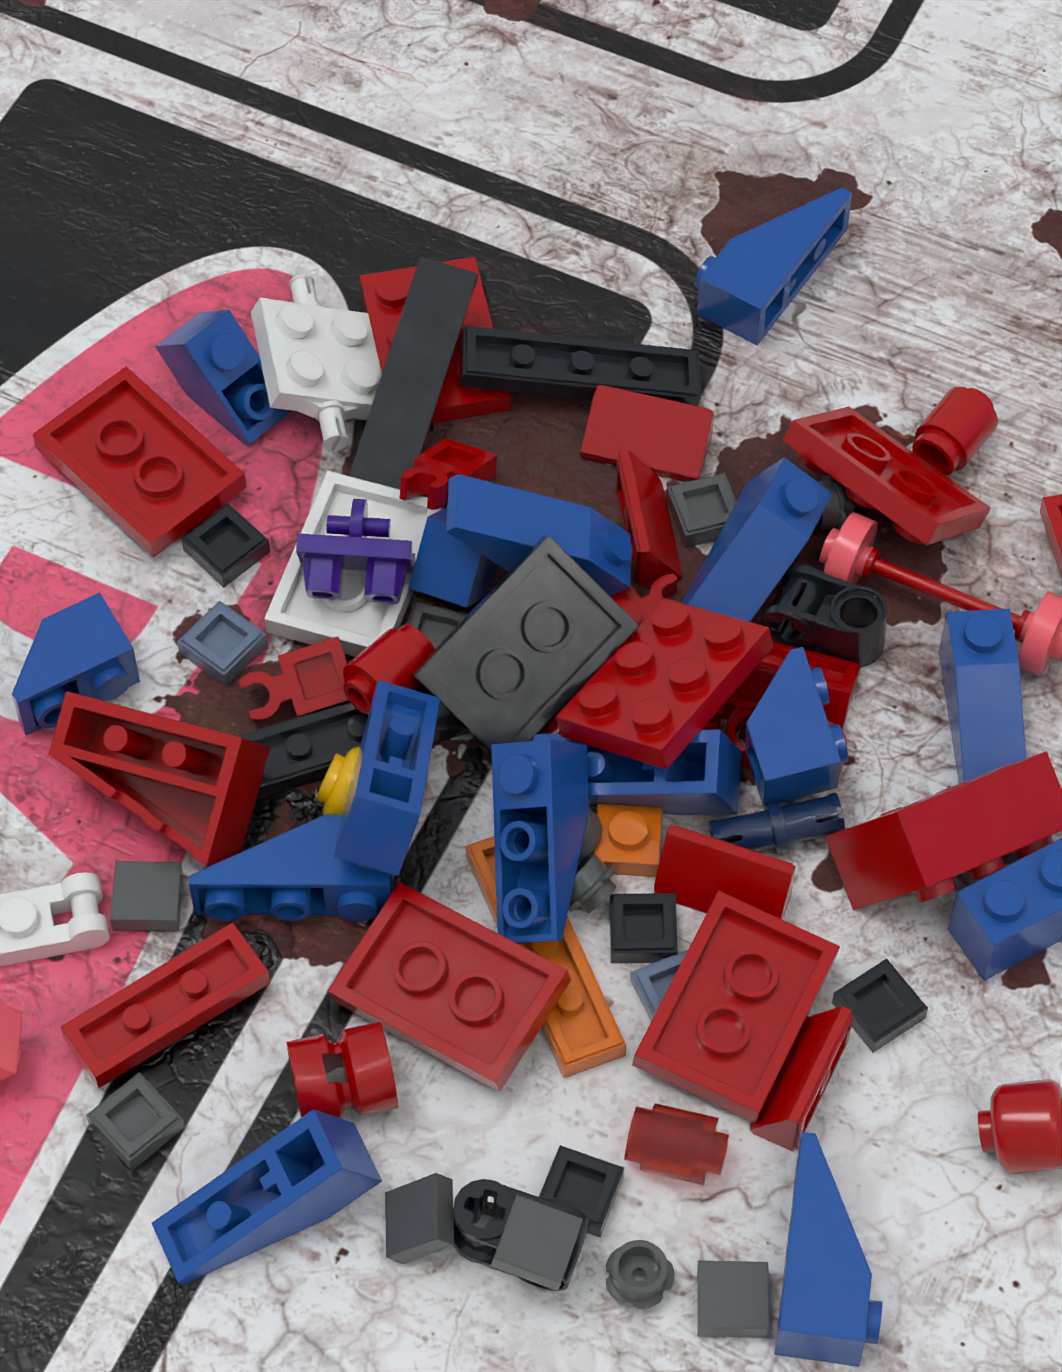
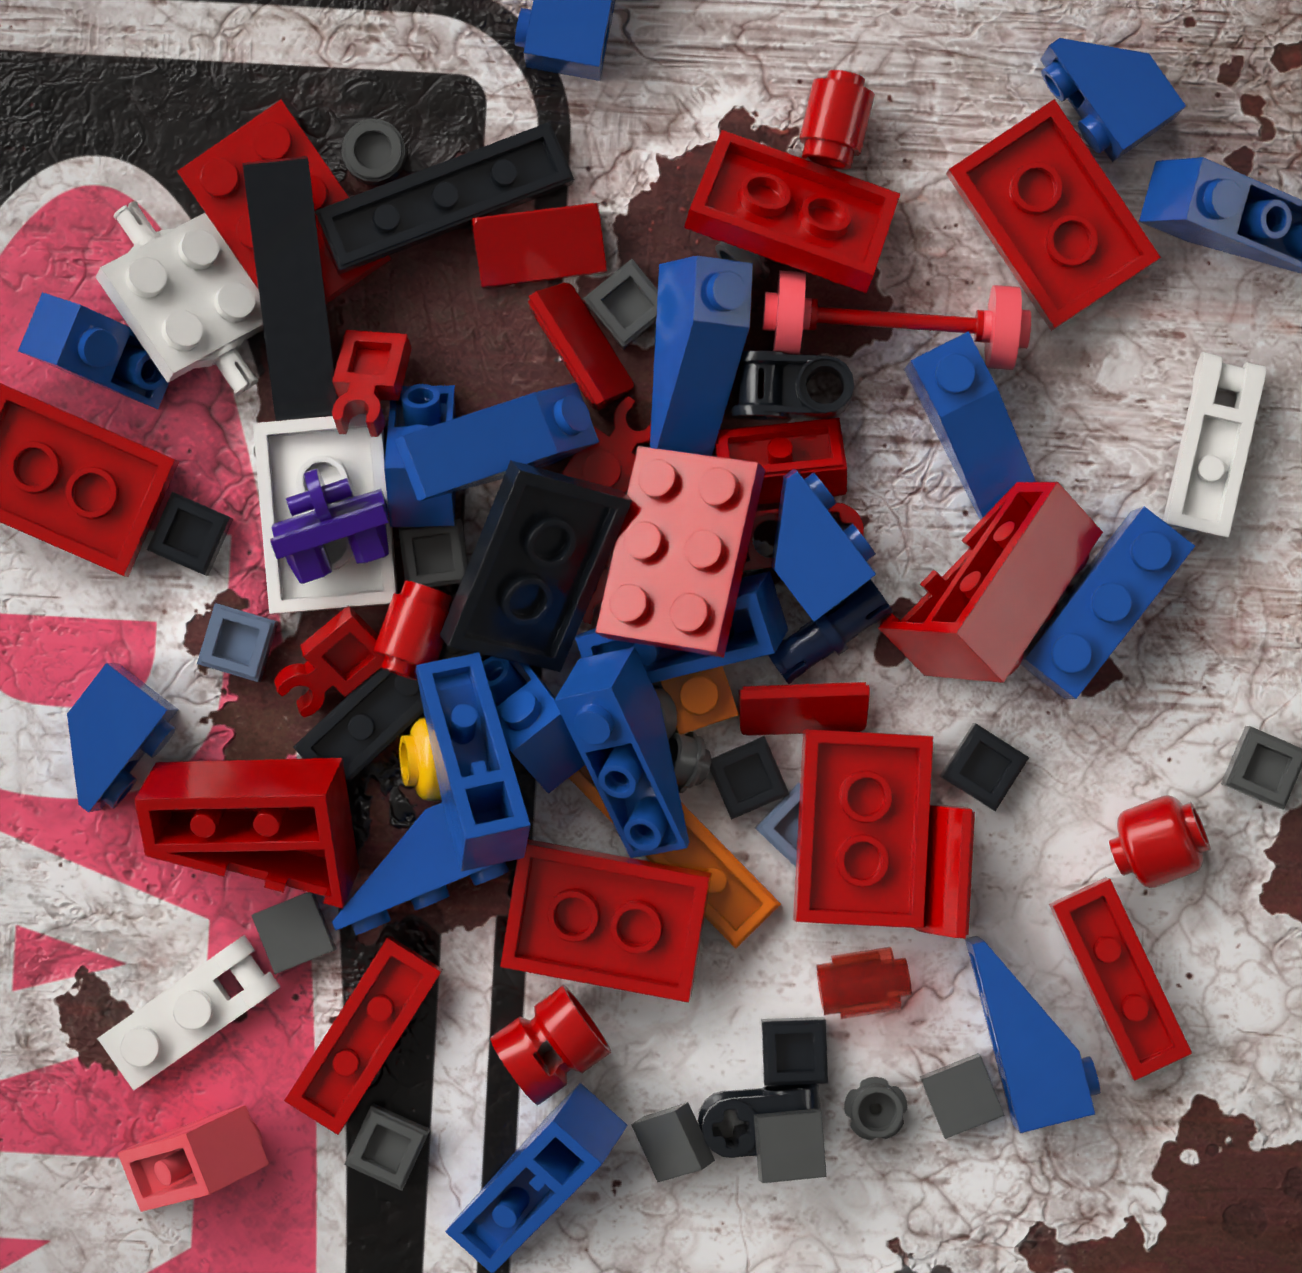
camera: 20 degrees left, 30 degrees up
none -> dark grey tile [342,119,407,186]
none -> blue slope [482,656,585,794]
none -> red plate [1049,877,1192,1081]

